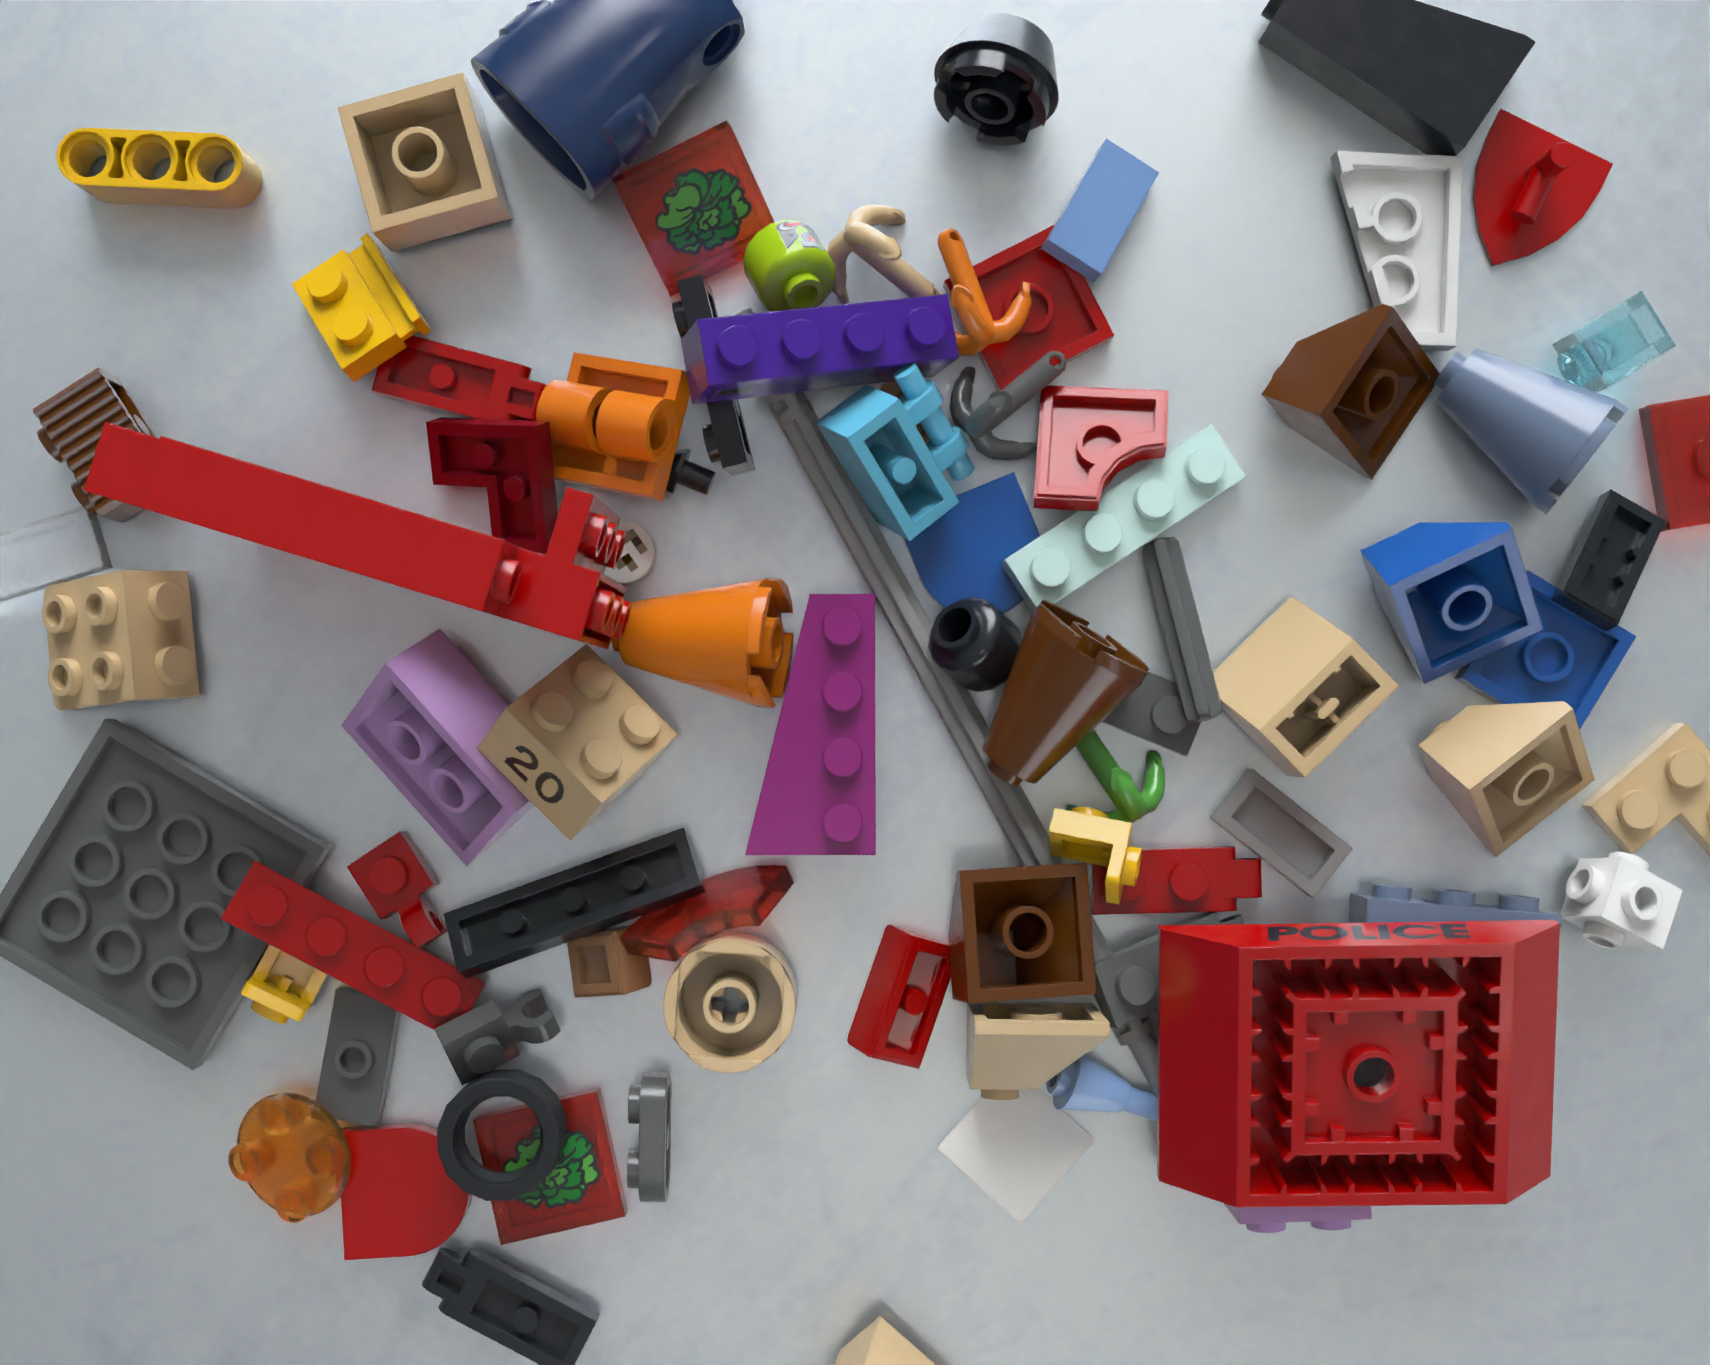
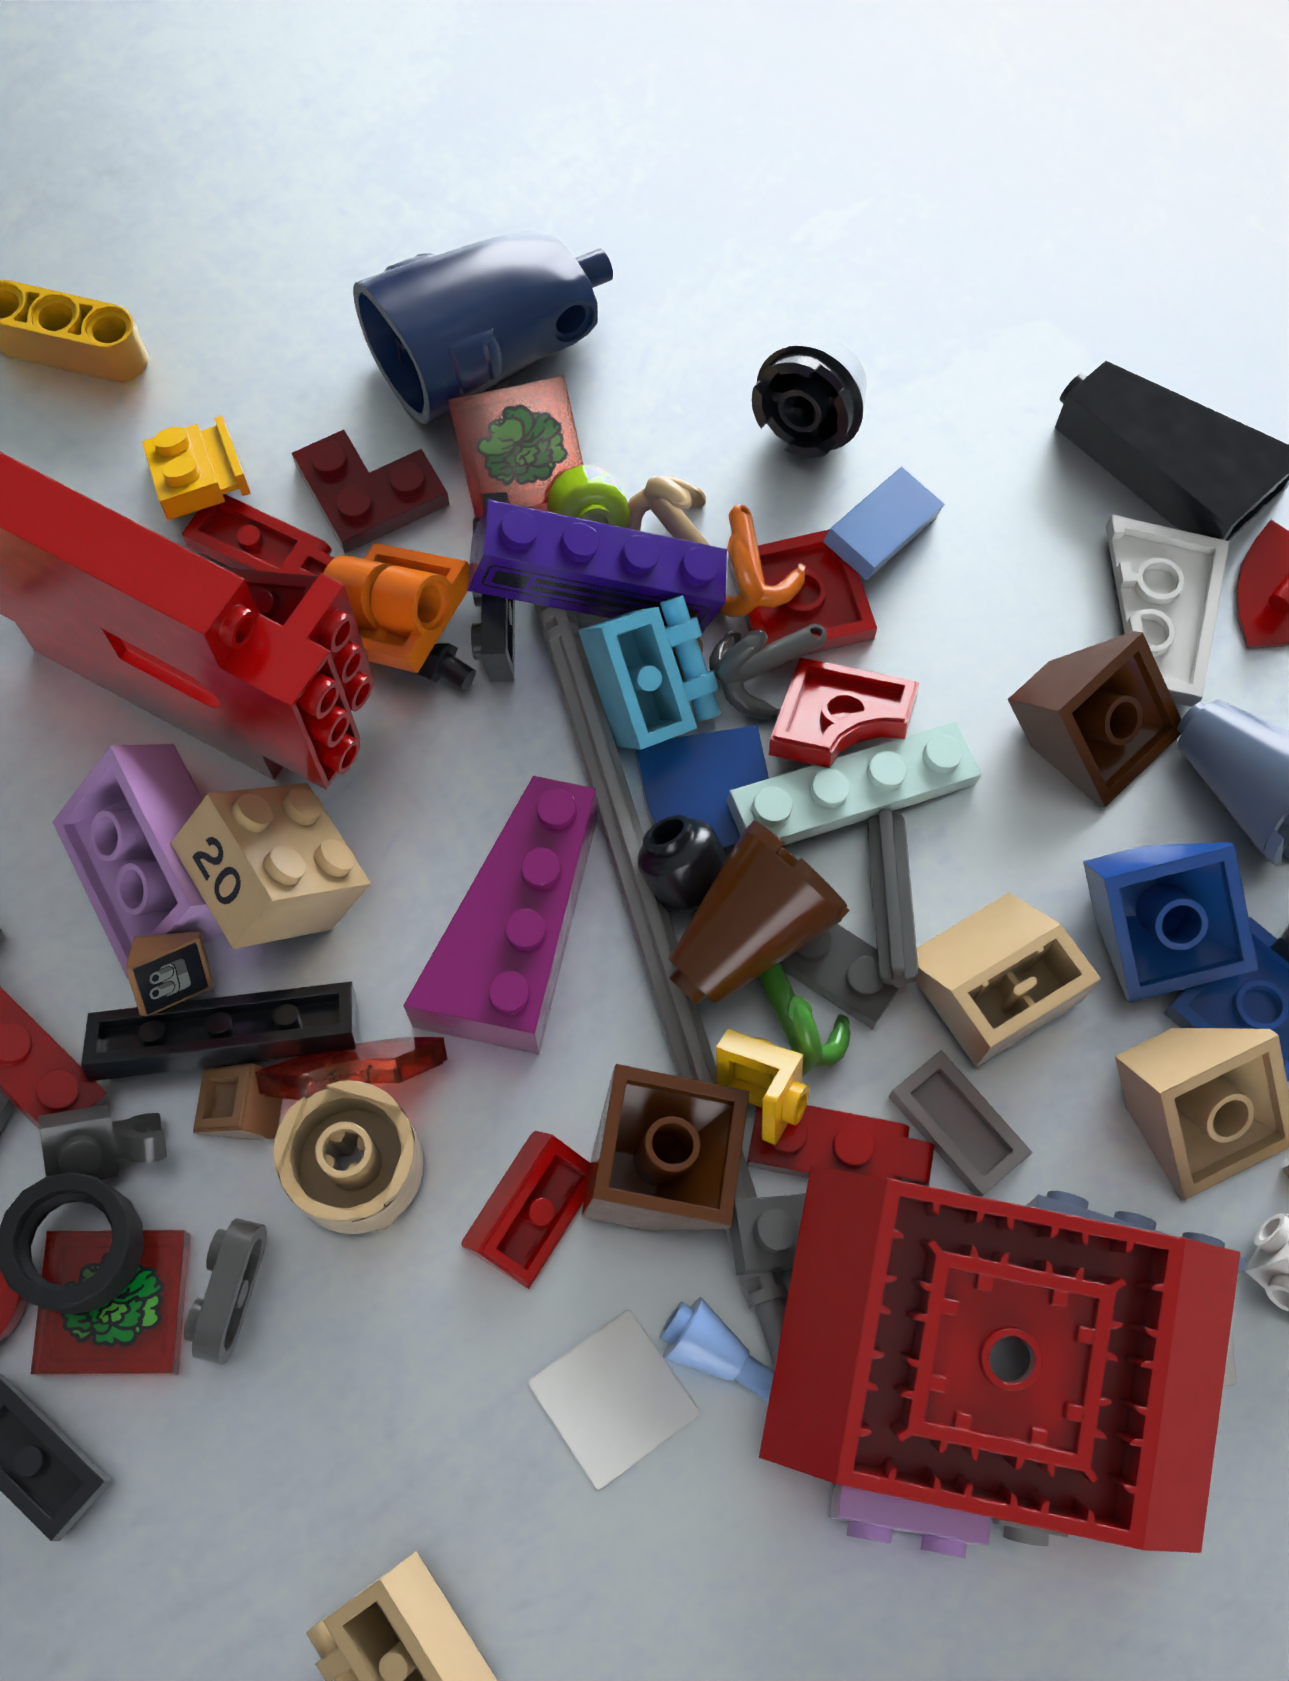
camera: 10 degrees right, 20 degrees down
tan brick [338,72,512,252] -> none
red plate [347,831,448,948] -> none
white tile [604,520,656,585] -> none
orange cone [611,578,794,708] -> none
tan slope [966,1002,1110,1100] -> none
none -> slope [126,931,214,1016]
none -> dark red plate [292,429,450,553]

